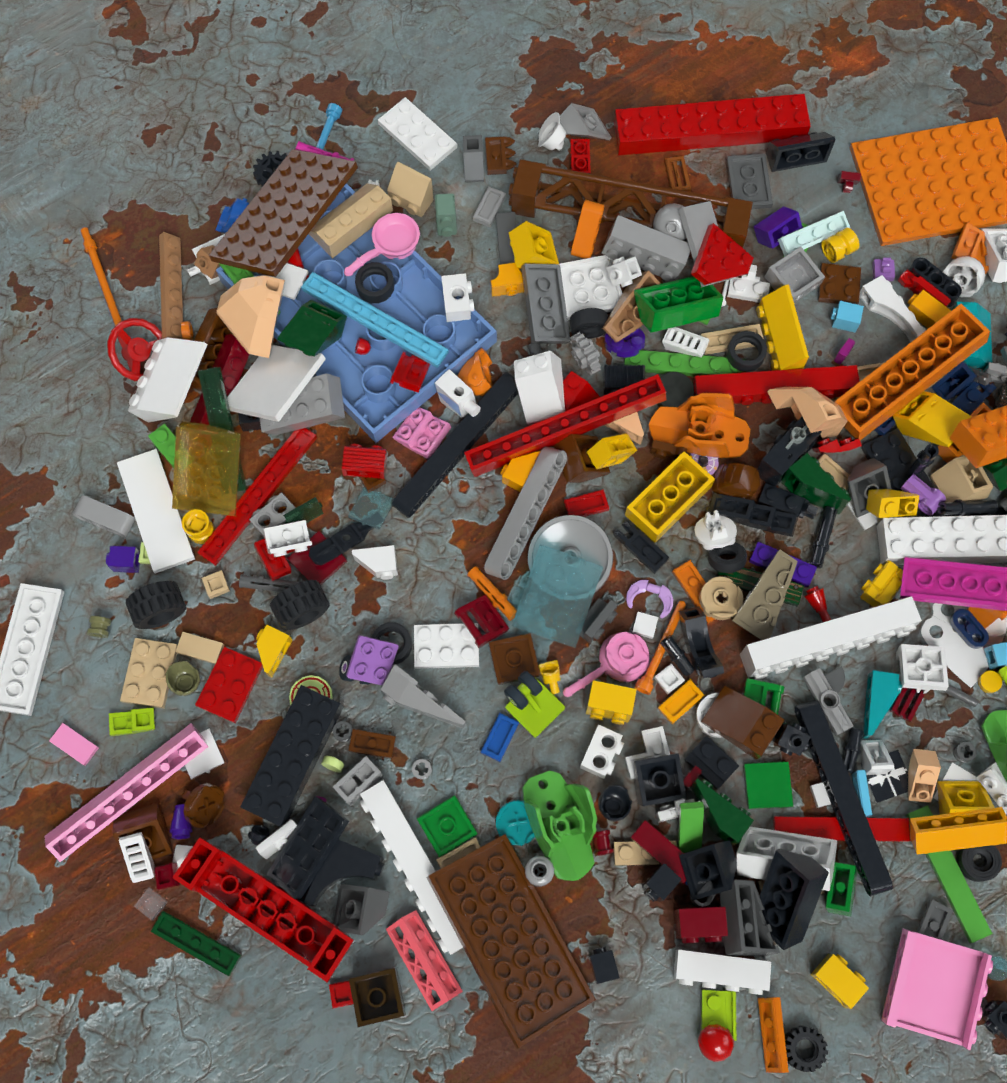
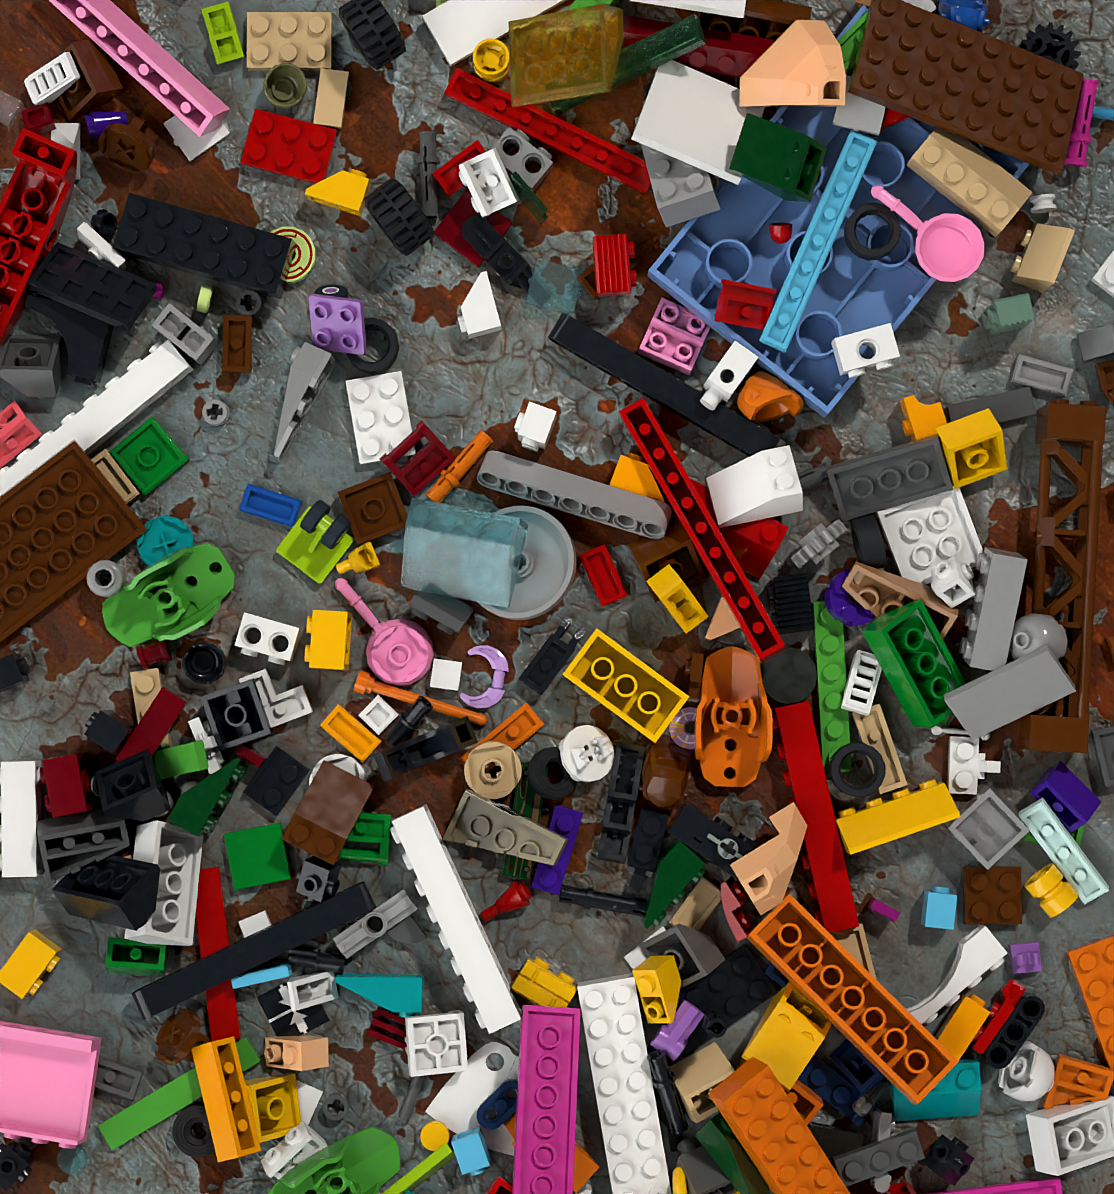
camera: 80 degrees right, 15 degrees up
tan plate [202,570,230,599] -> none
orange beam [571,200,605,259] -> none
red plate [691,223,754,285] -> none
none -> reddish brown tile [155,1008,211,1066]
none -> white brick [514,402,556,452]

